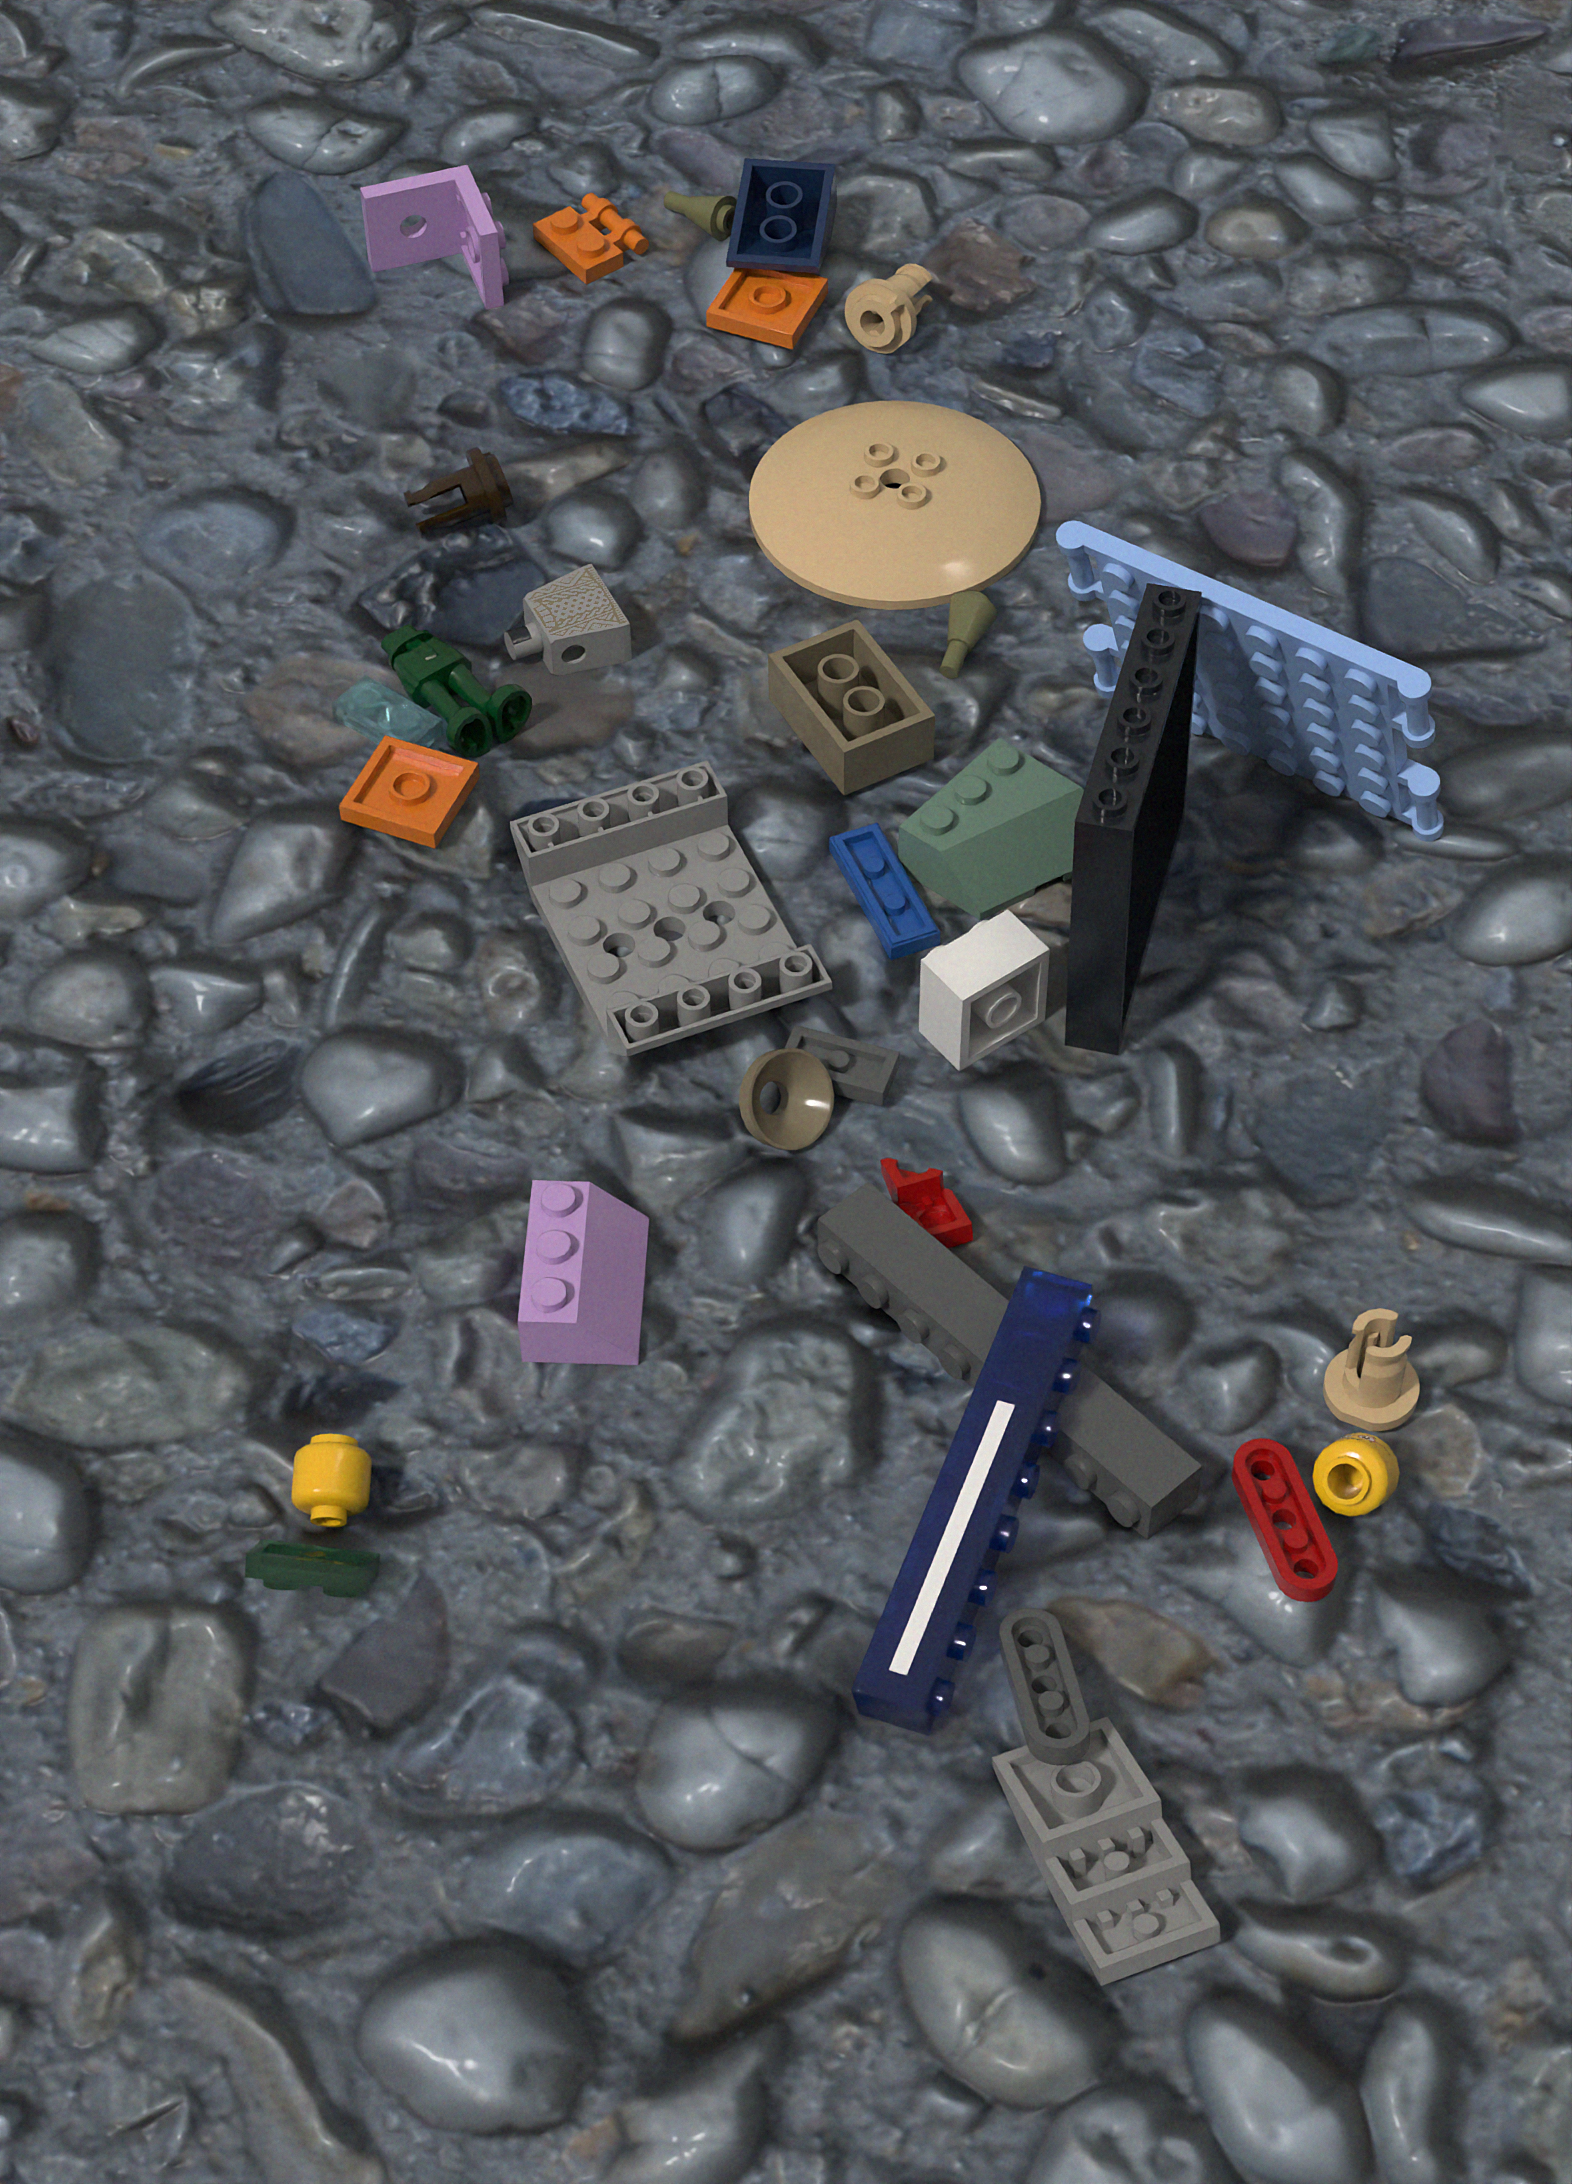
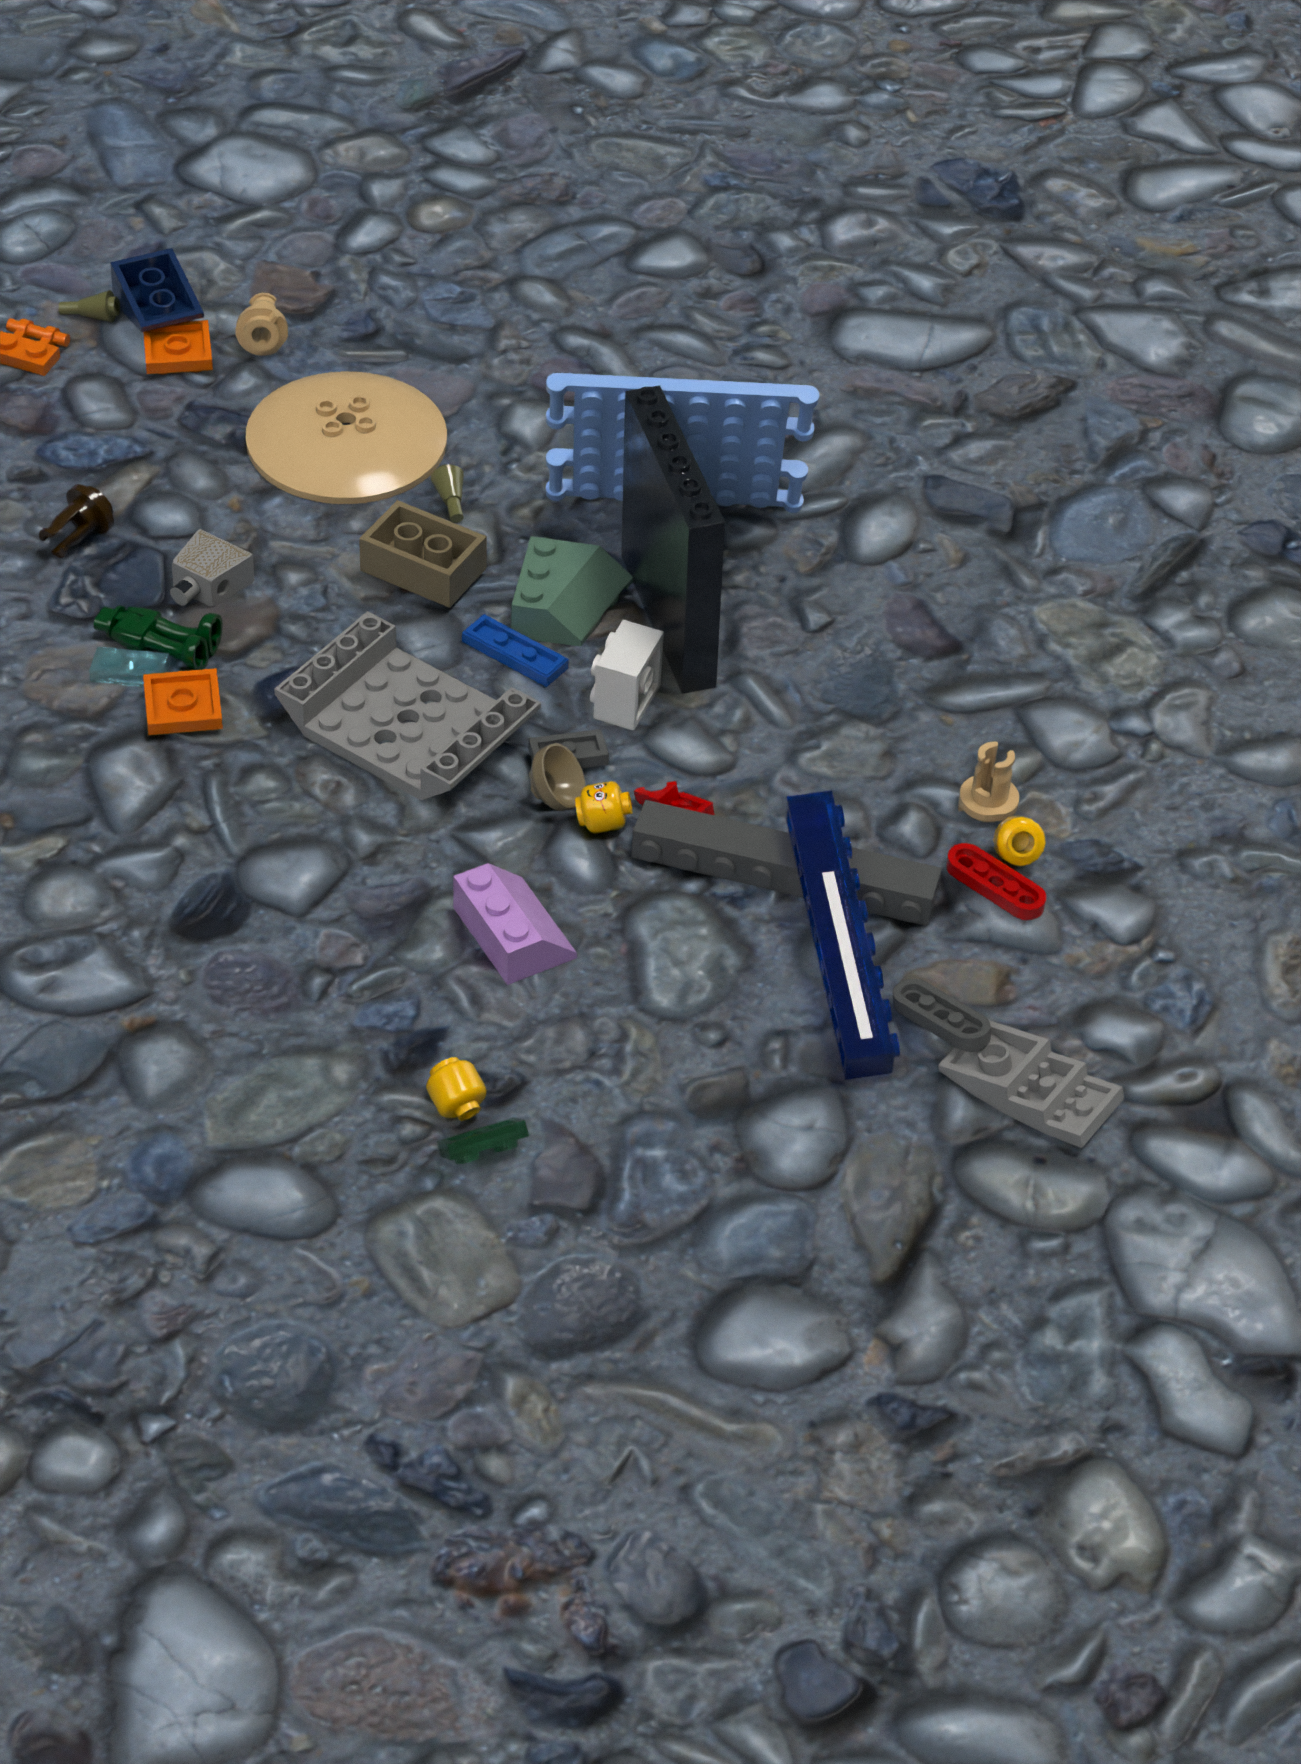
camera: 35 degrees left, 5 degrees down
none -> yellow head [575,781,632,834]

